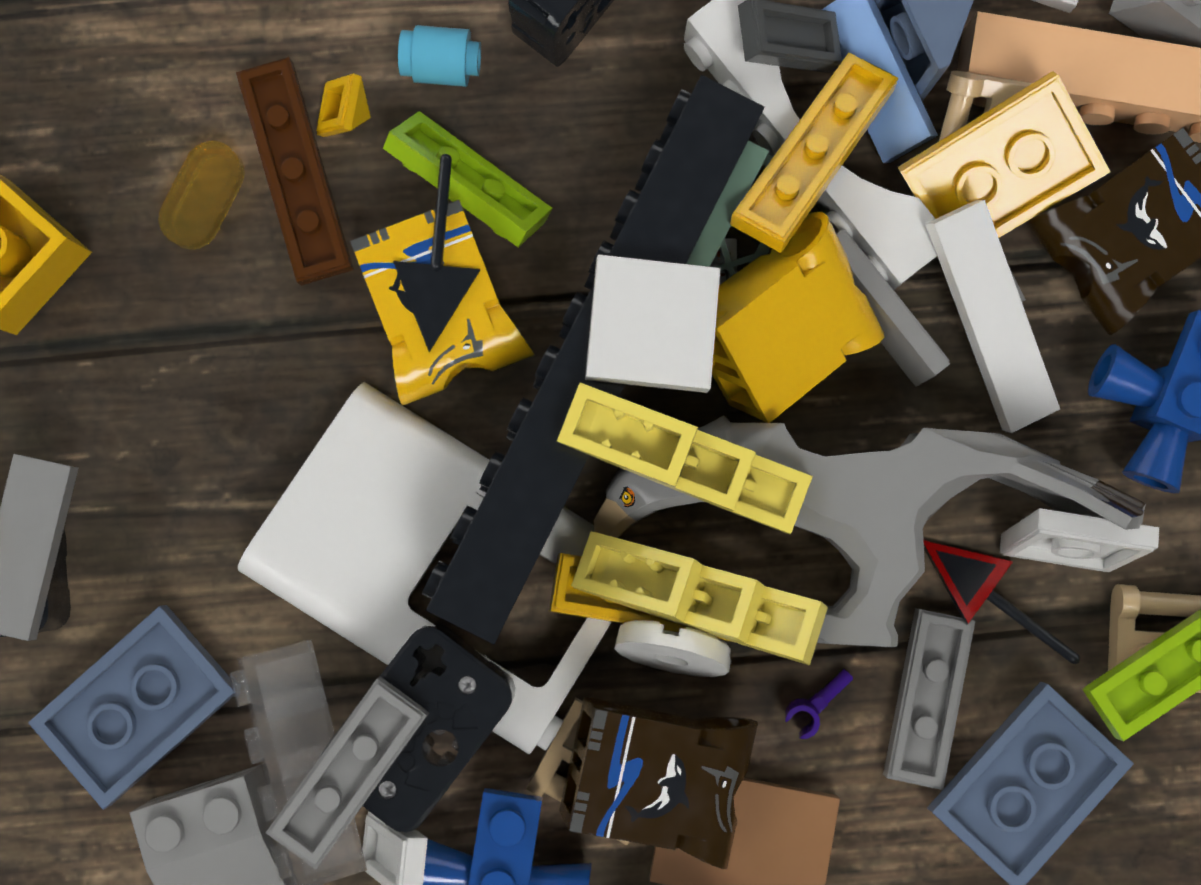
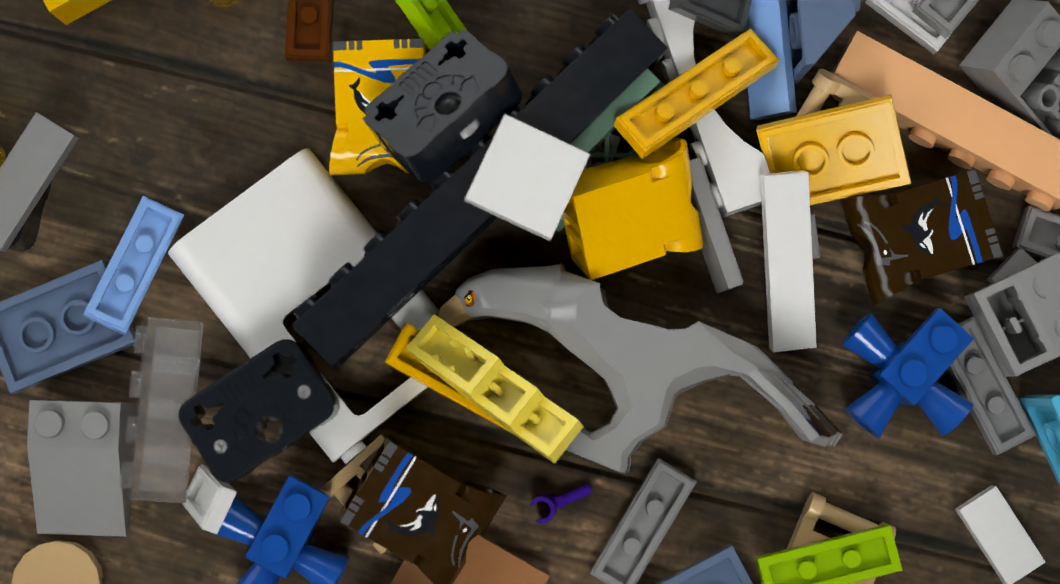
camera: 20 degrees right, 0 degrees up
light grey tile [266,676,430,870] -> none
black piece [393,154,481,353] -> none
light yellow slope [557,383,813,535] -> none
white tile [614,620,731,677] -> none
piece [923,540,1080,664] -> none
white tile [1000,508,1159,572] -> none
none -> light blue tile [83,196,184,335]
none -> black axle [363,29,523,183]

